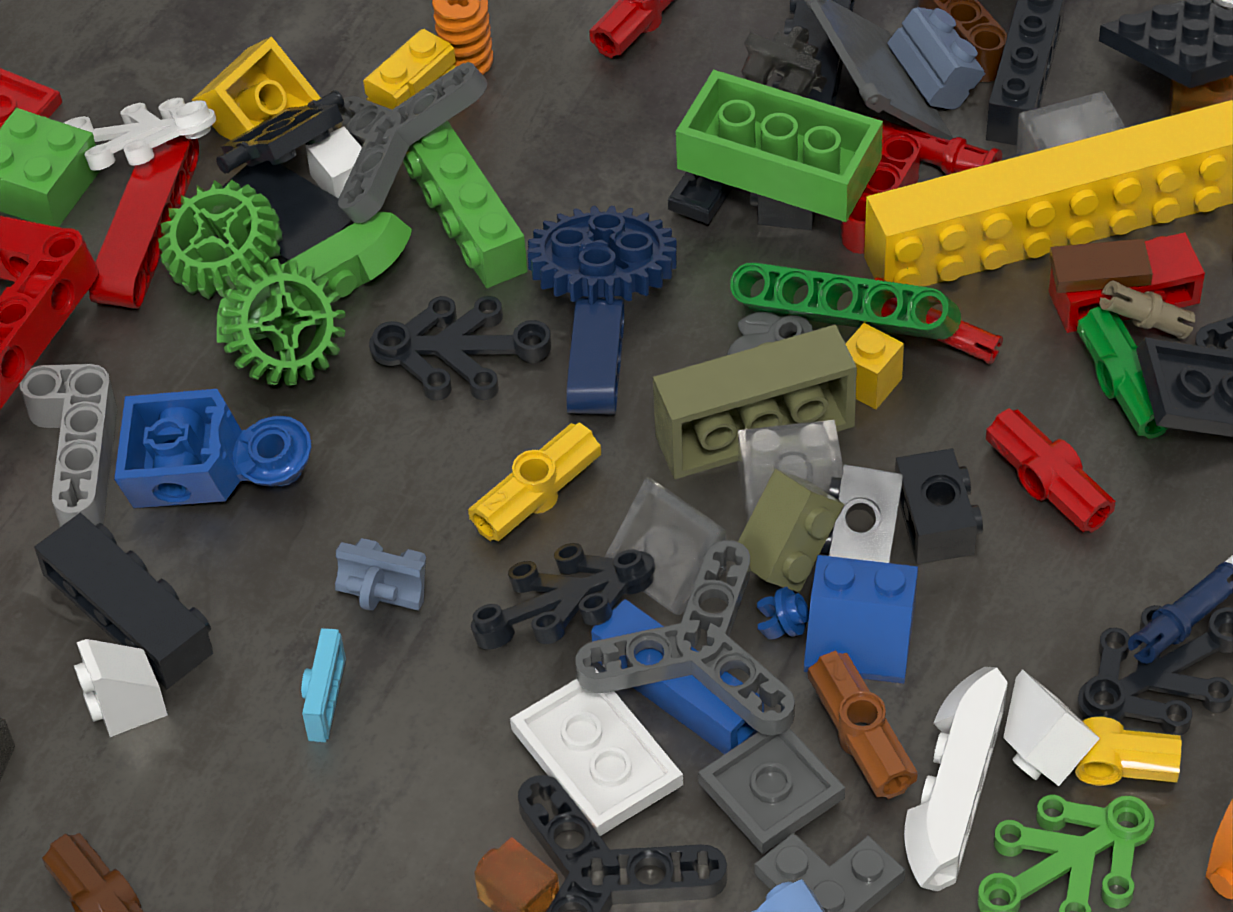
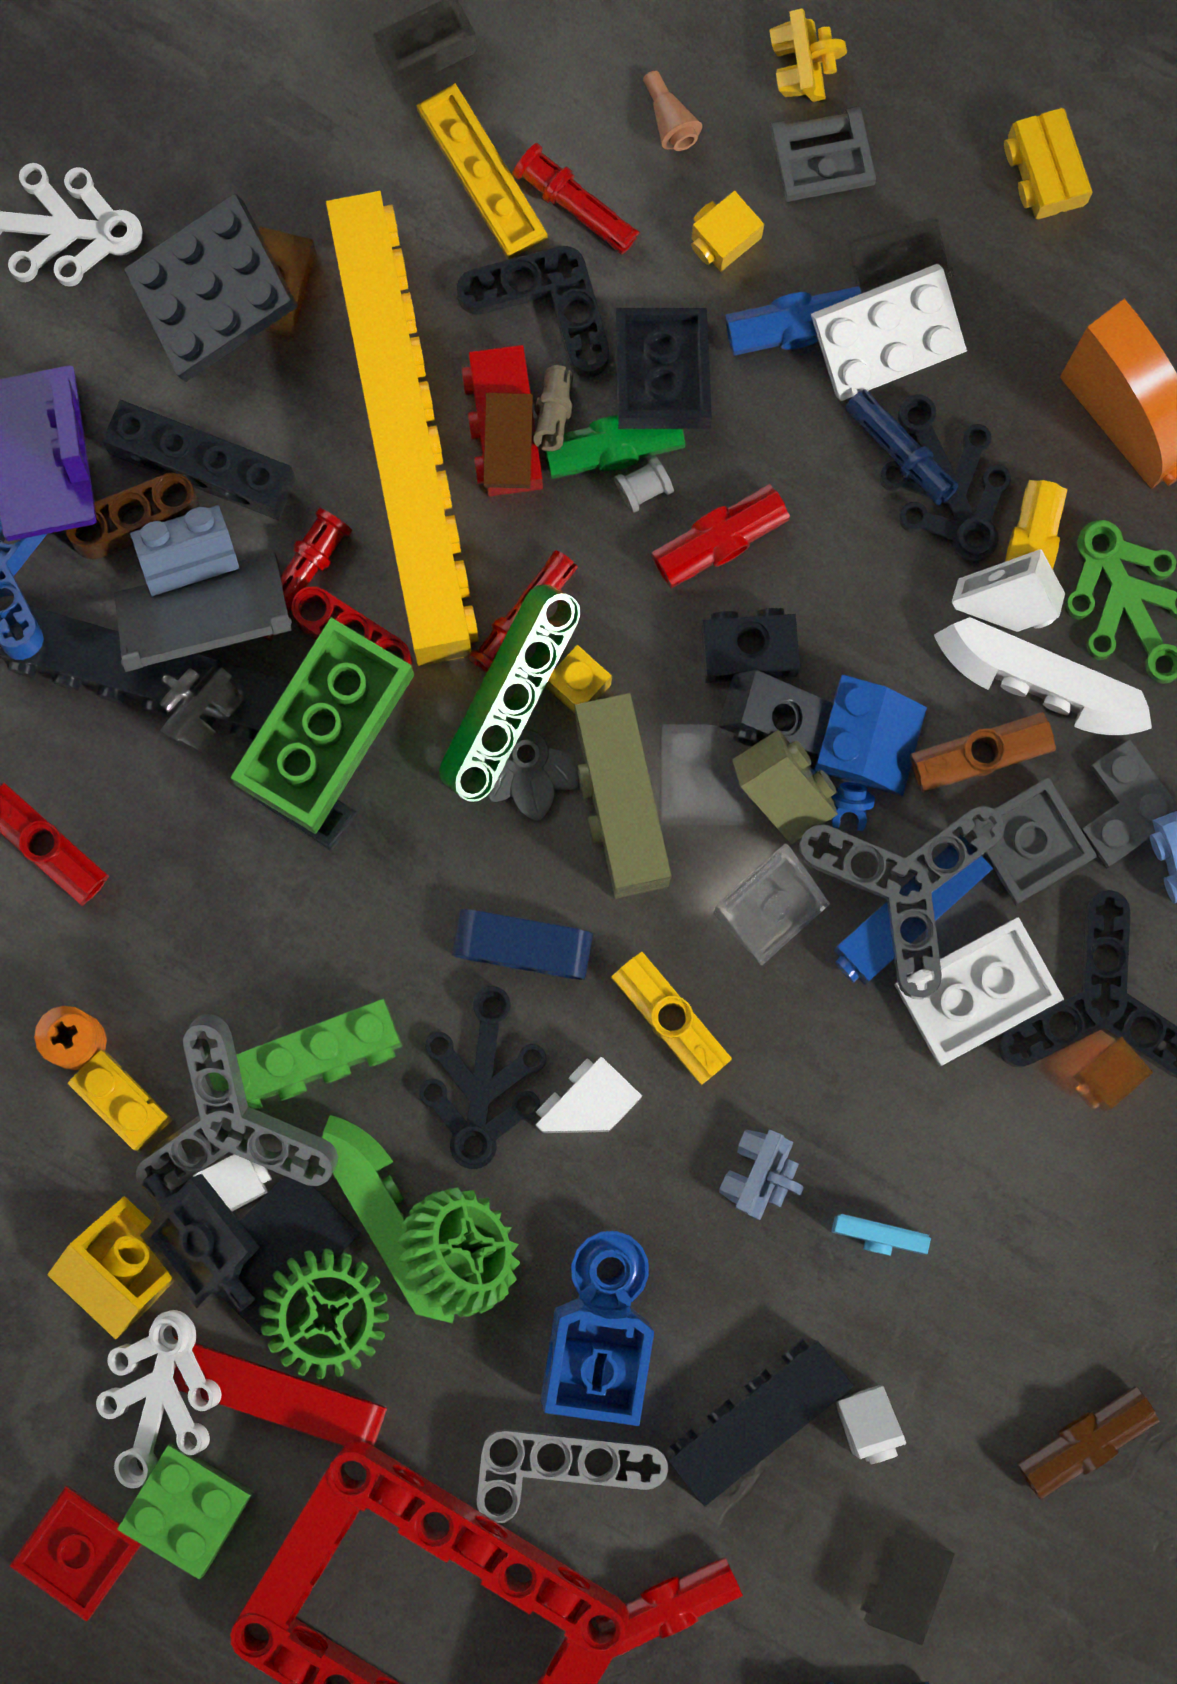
camera: 90 degrees left, 30 degrees up
black plant [471,543,656,649] -> none
dark blue gear [527,205,677,304] -> none
clear slope [1016,91,1126,157] -> none
none -> white slope [536,1057,642,1133]
none -> light grey bush [614,455,674,513]

